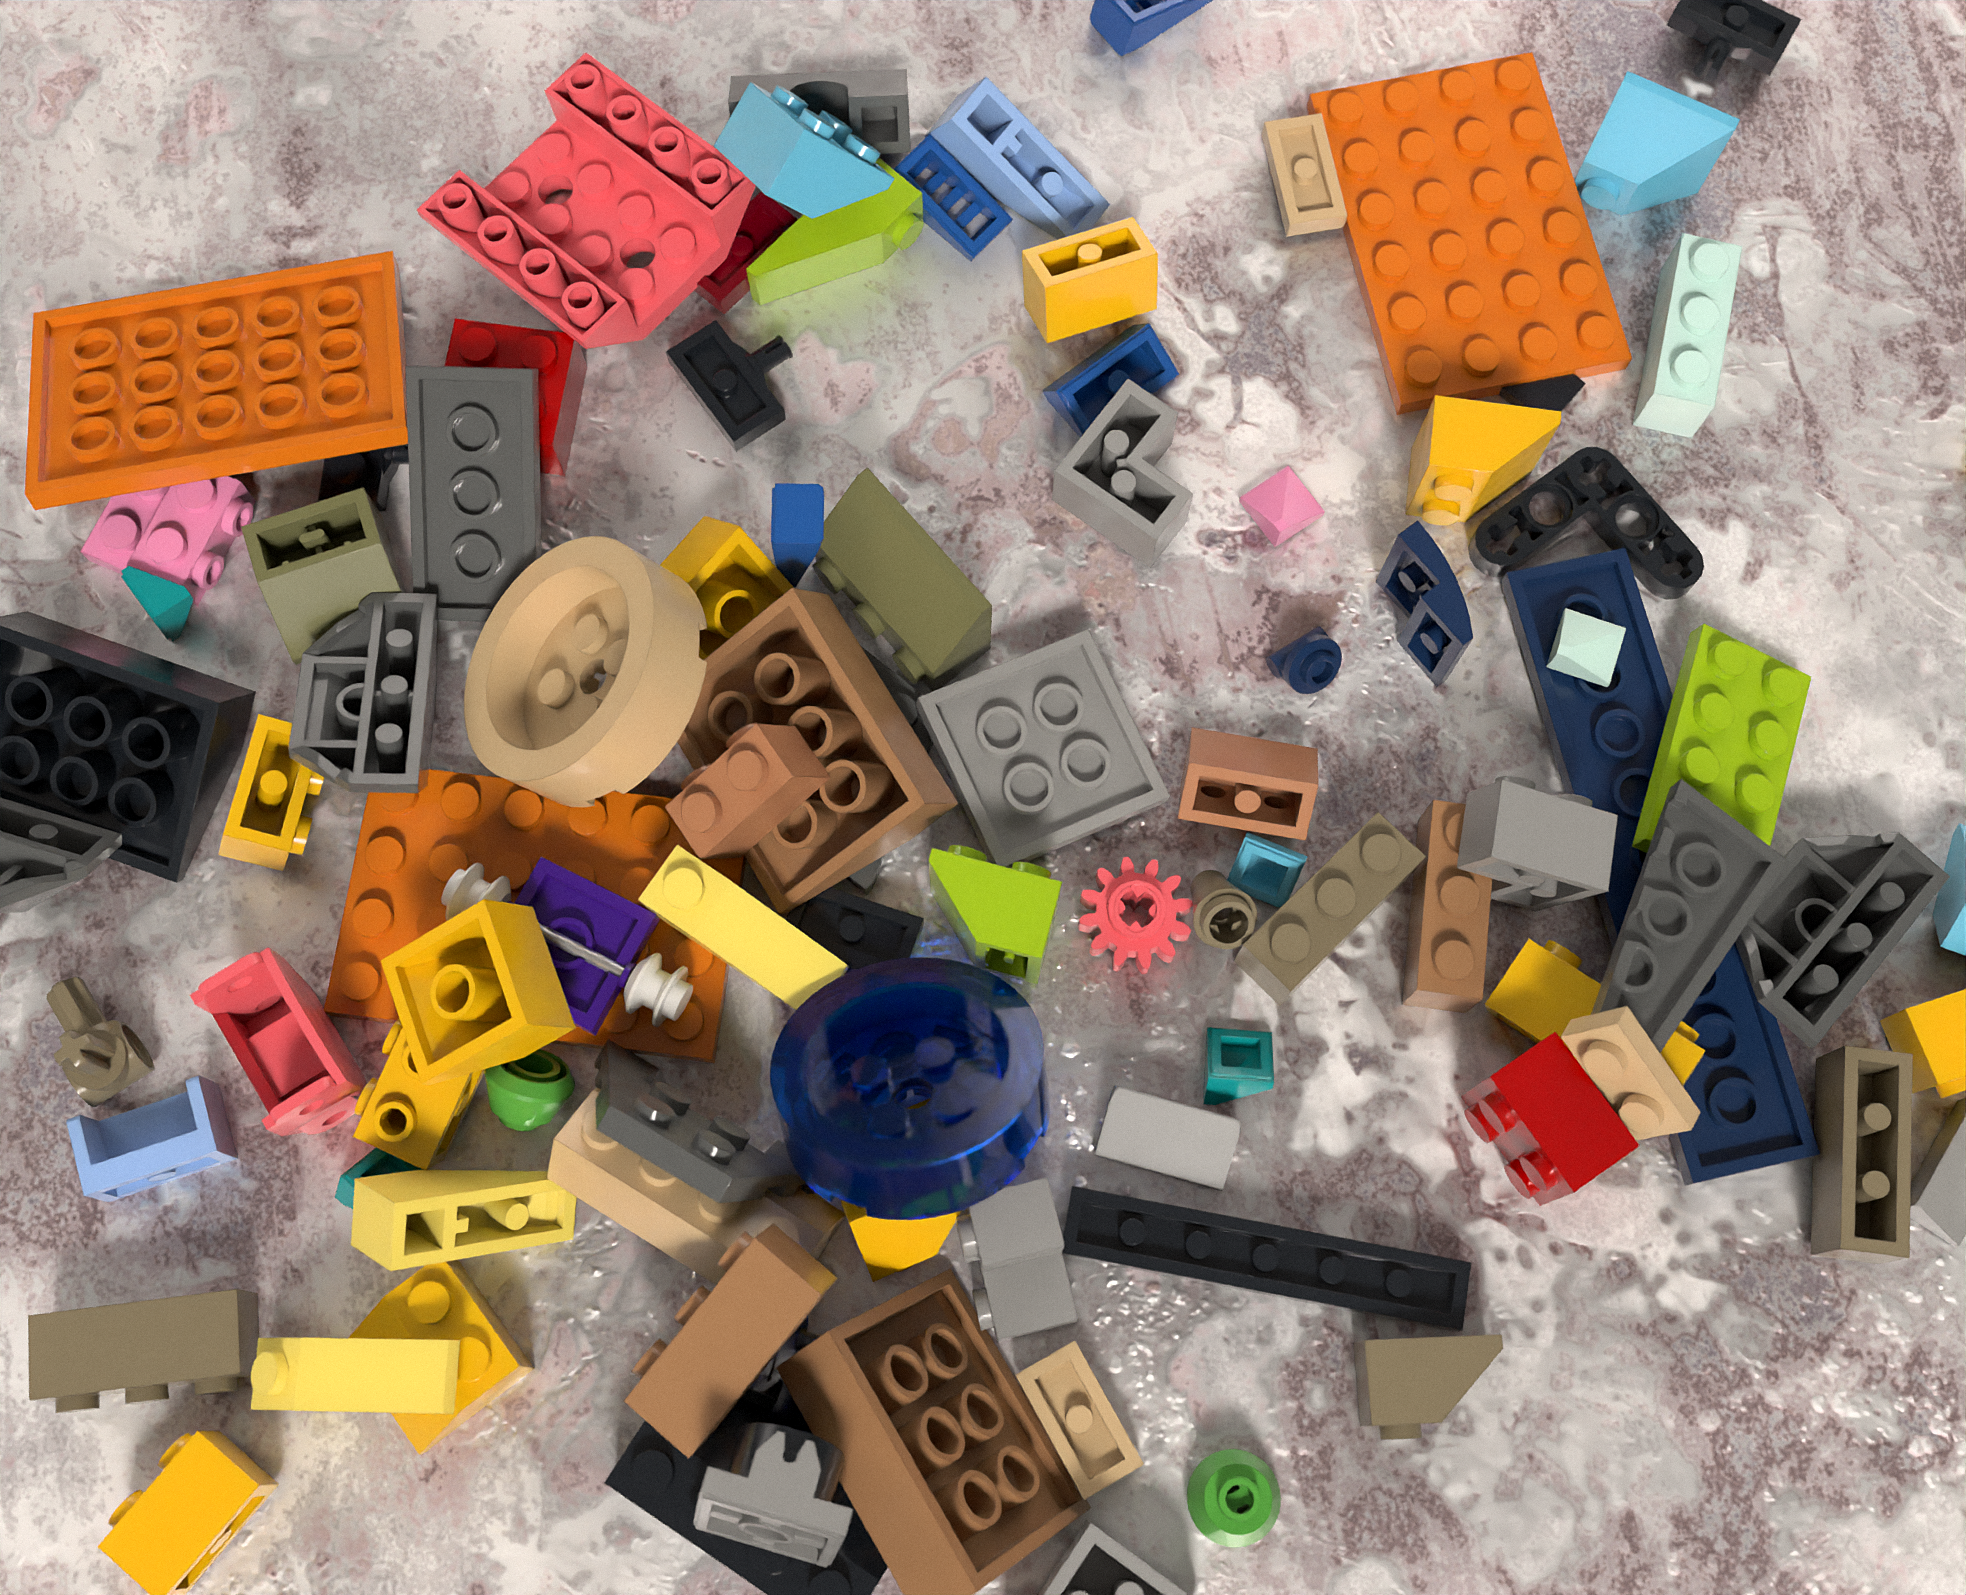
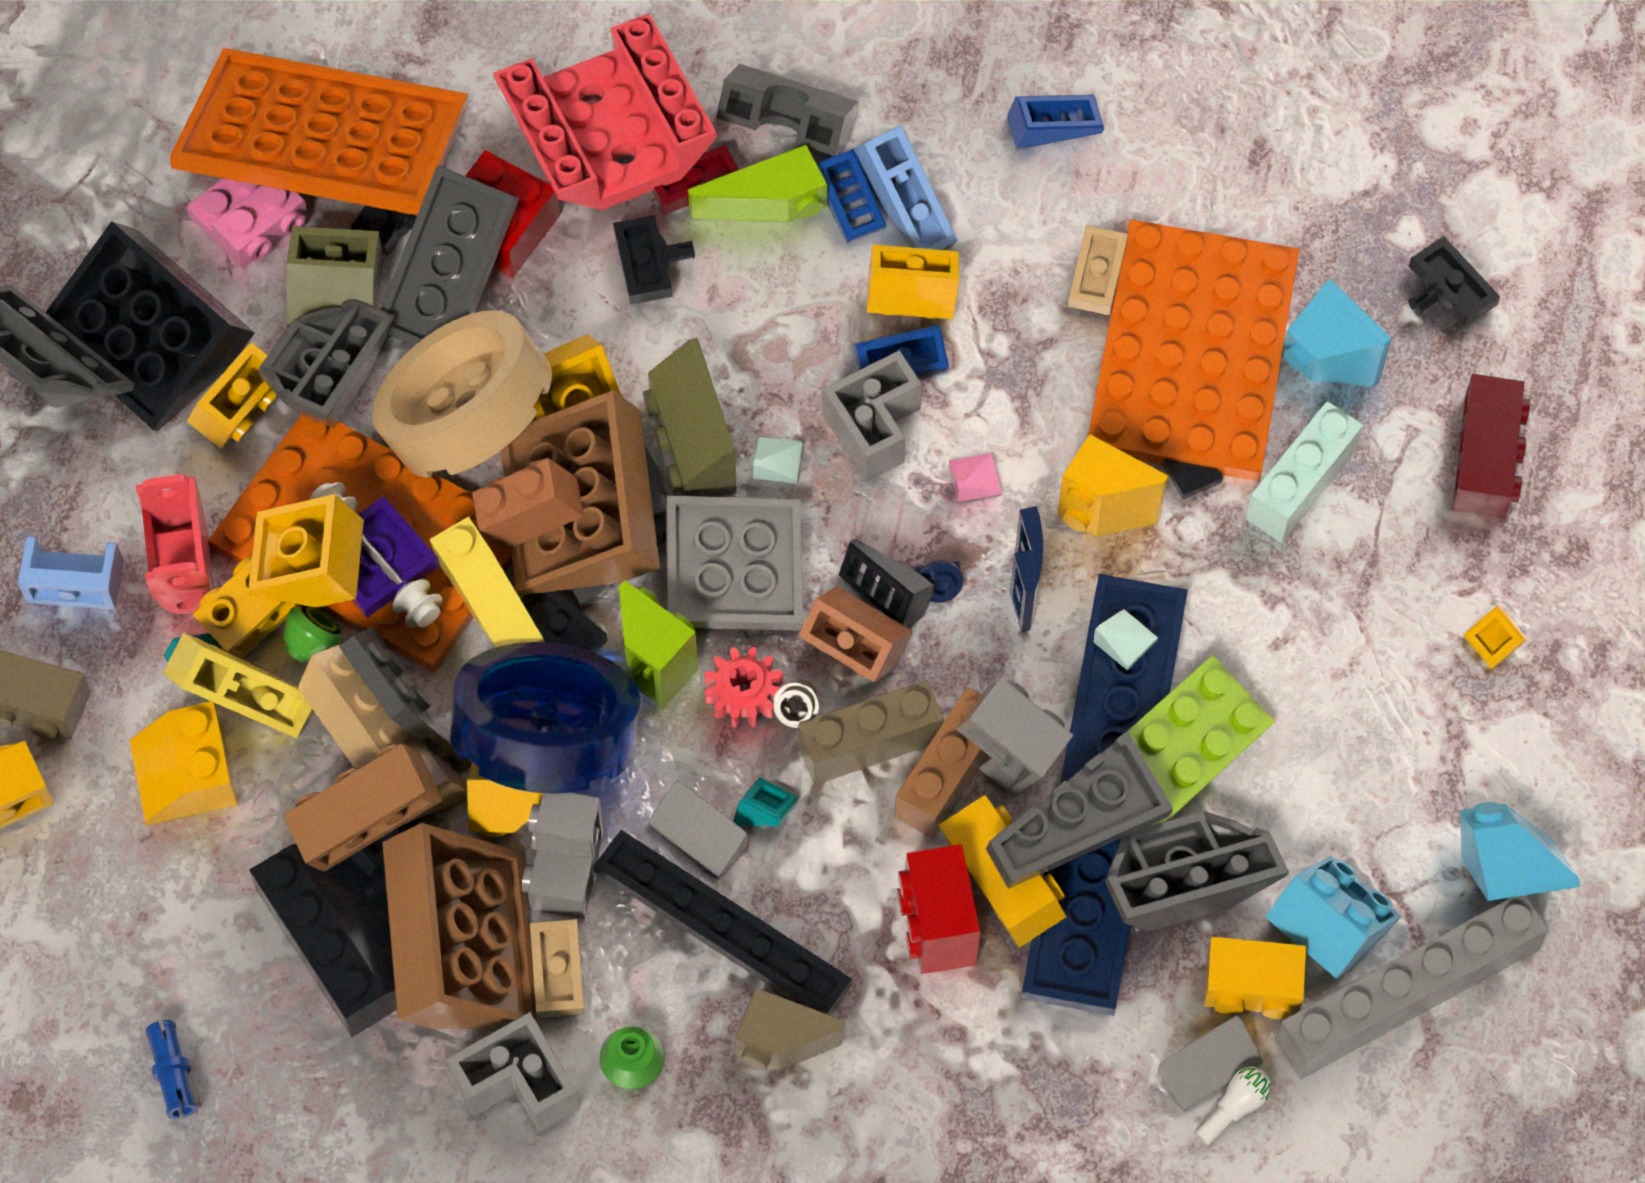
camera: 25 degrees right, 10 degrees down
dark tan axle [46,976,155,1107] -> none
teal slope [121,566,194,642] -> none
light yellow slope [251,1337,460,1414] -> none
light grey piece [693,1422,853,1567] -> none
medium azure slope [714,82,894,219] -> none
blue slope [771,483,824,588] -> none
medium azure slope [1227,832,1307,908] -> none
black beam [1468,447,1704,600] -> none
tan plate [1561,1006,1700,1140] -> none
dark tan brick [1810,1045,1913,1264] -> none
none -> light aqua slope [753,437,803,484]
none -> black slope [839,539,935,626]
none -> dark red brick [1452,373,1530,518]

